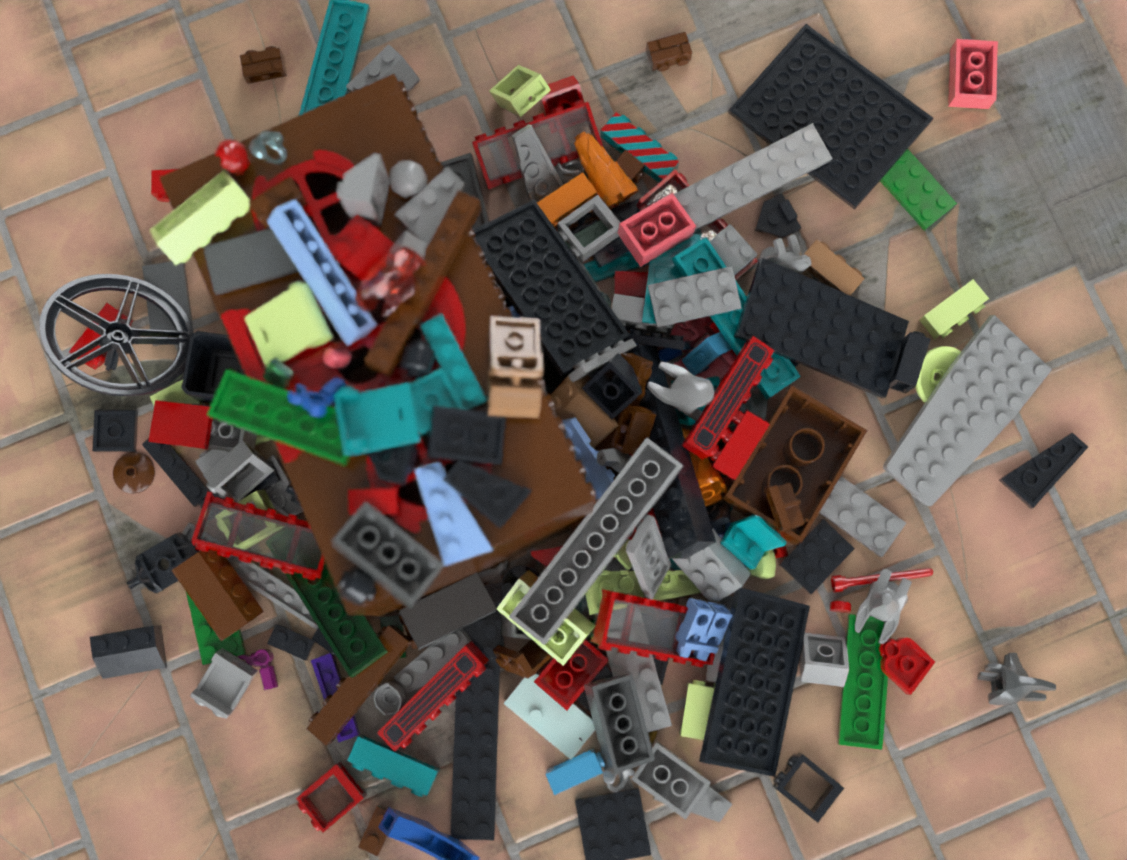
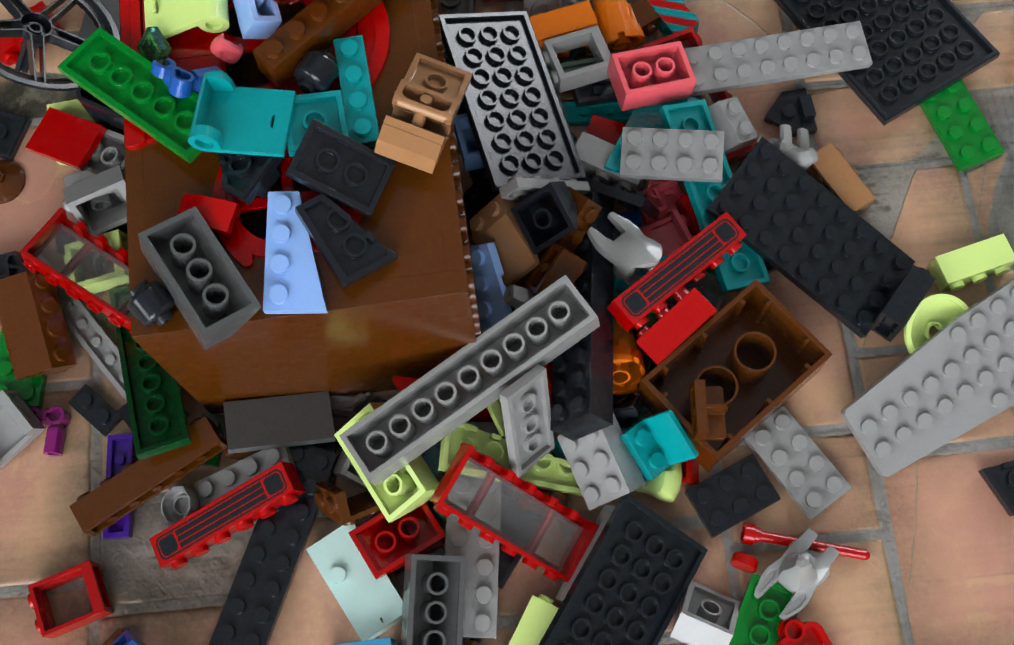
camera: 15 degrees right, 10 degrees down
black plate [142,438,211,507] -> none
teal brick [347,734,439,797] -> none
medium blue hips [675,598,732,661] -> none
dark azure panel [682,332,732,376] -> none

